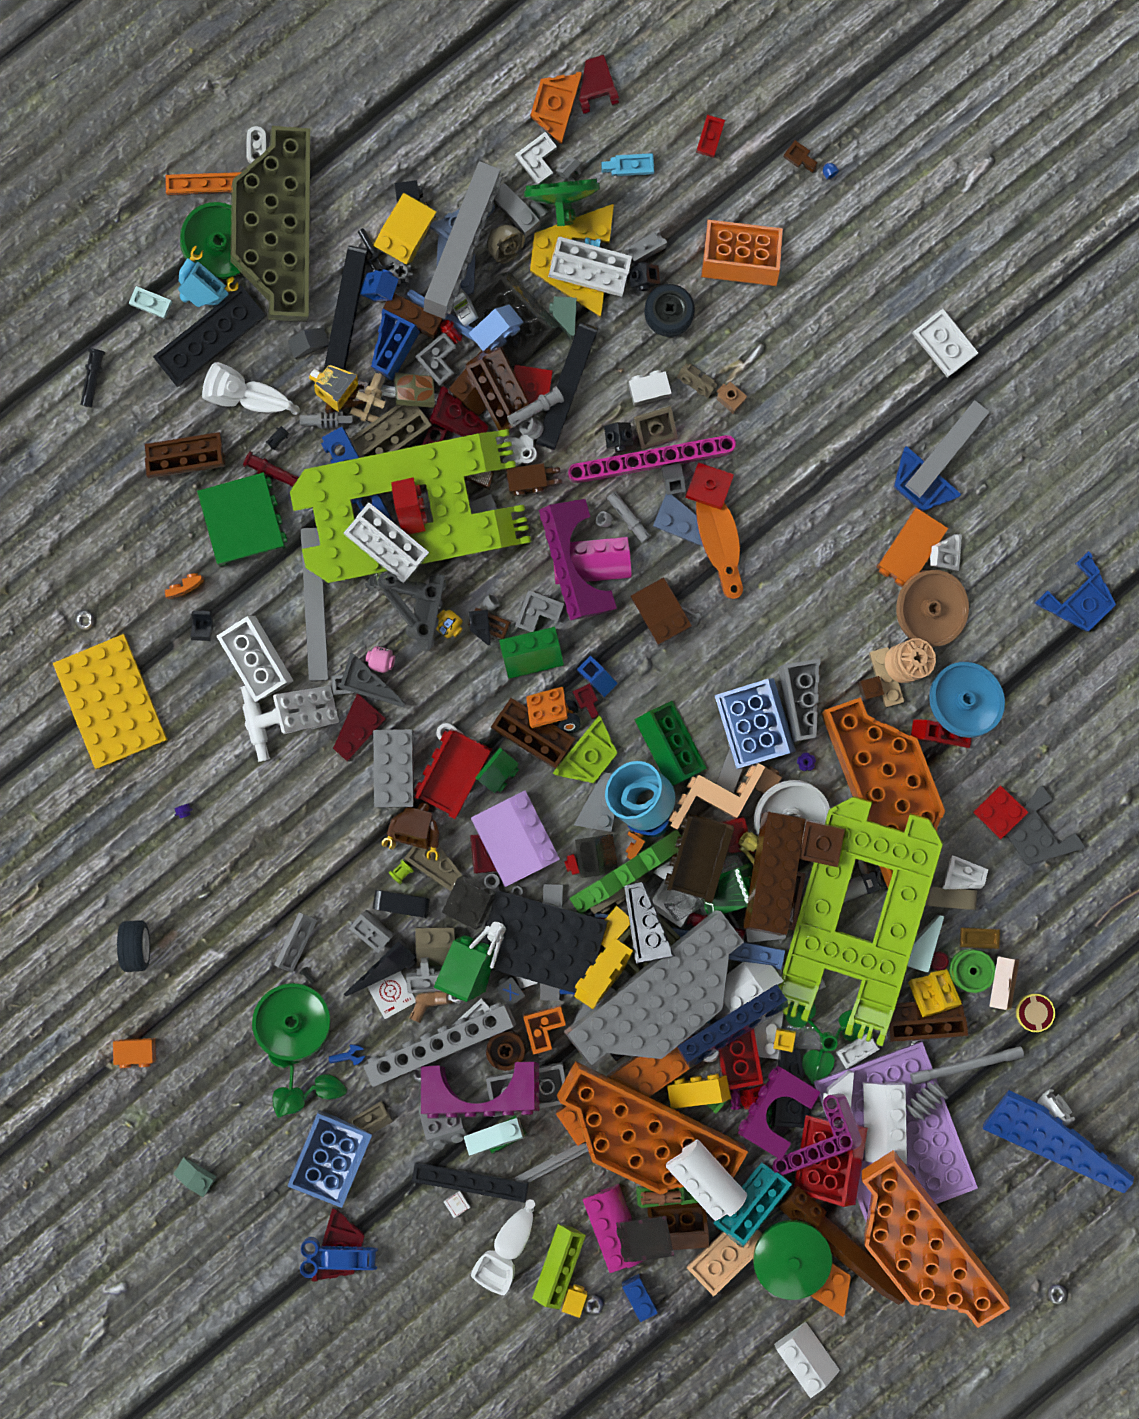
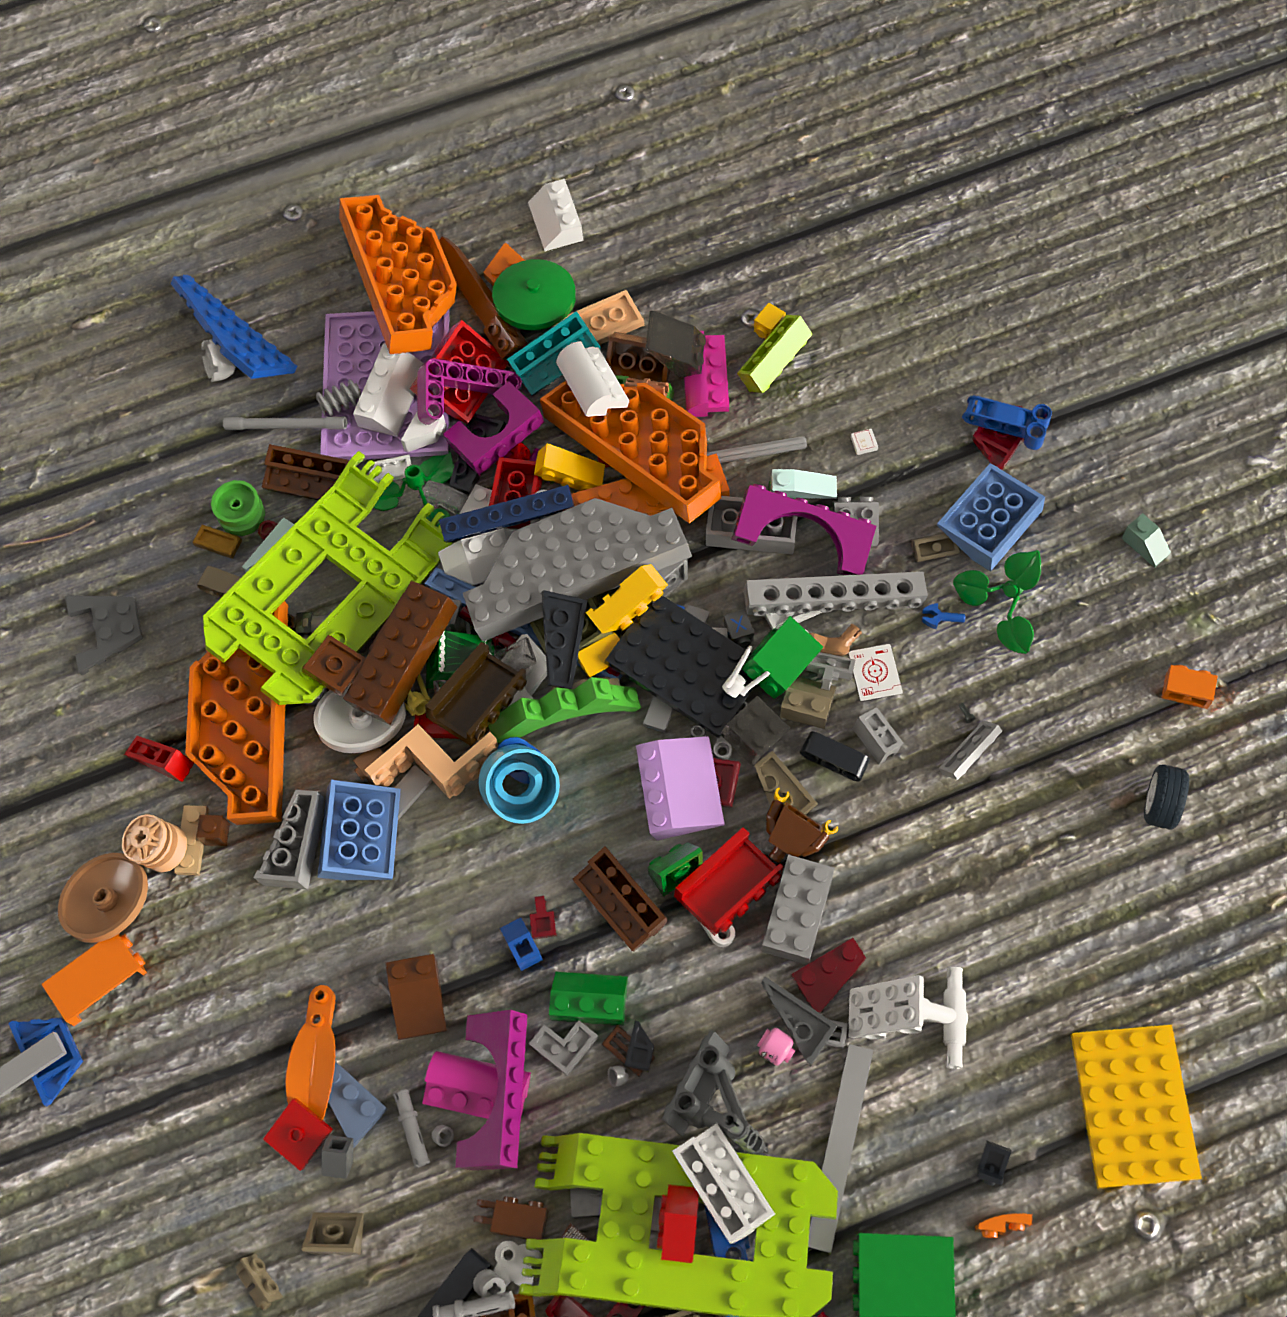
camera: 155 degrees left, 20 degrees down
dark purple plate [174,803,193,818] -> none
white slope [217,616,293,702] -> none
green dish [252,983,331,1062] -> none
black wedge [344,939,416,997] -> none
lime bush [388,859,414,885] -> none
black tile [412,1162,529,1203] -> none
yellow head [436,610,463,638] -> none
white piece [471,1199,535,1295] -> none
reddish brown brick [486,1030,525,1071] -> none
orange brick [523,1005,566,1055] -> none
orange plate [526,687,581,733] -> none
lime wing [553,716,618,783] -> none
red plate [564,854,580,875] -> none
dark pink beam [568,435,736,483] -> none
light grey wing [574,772,615,832] -> none
clear smoke slope [575,834,618,878] -> none
black brick [604,422,633,452] -> none
blue brick [622,1274,658,1322] -> none
orange bracket [625,831,645,859] -> none
white brick [628,370,671,406] -> none
green slope [634,701,707,786] -> none
medium nougat brick [716,382,747,414] -> none
yellow plate [773,1028,796,1052] -> none
dark purple plate [797,752,816,771] -> none
yellow slope [908,969,962,1017] -> none
dark azure dish [929,662,1005,738] -> none
white wing [930,534,962,571] -> none
white wing [942,855,988,889] -> none
red plate [973,785,1028,840] -> none
container [989,956,1020,1010] -> none
tile [1016,994,1055,1032] -> none

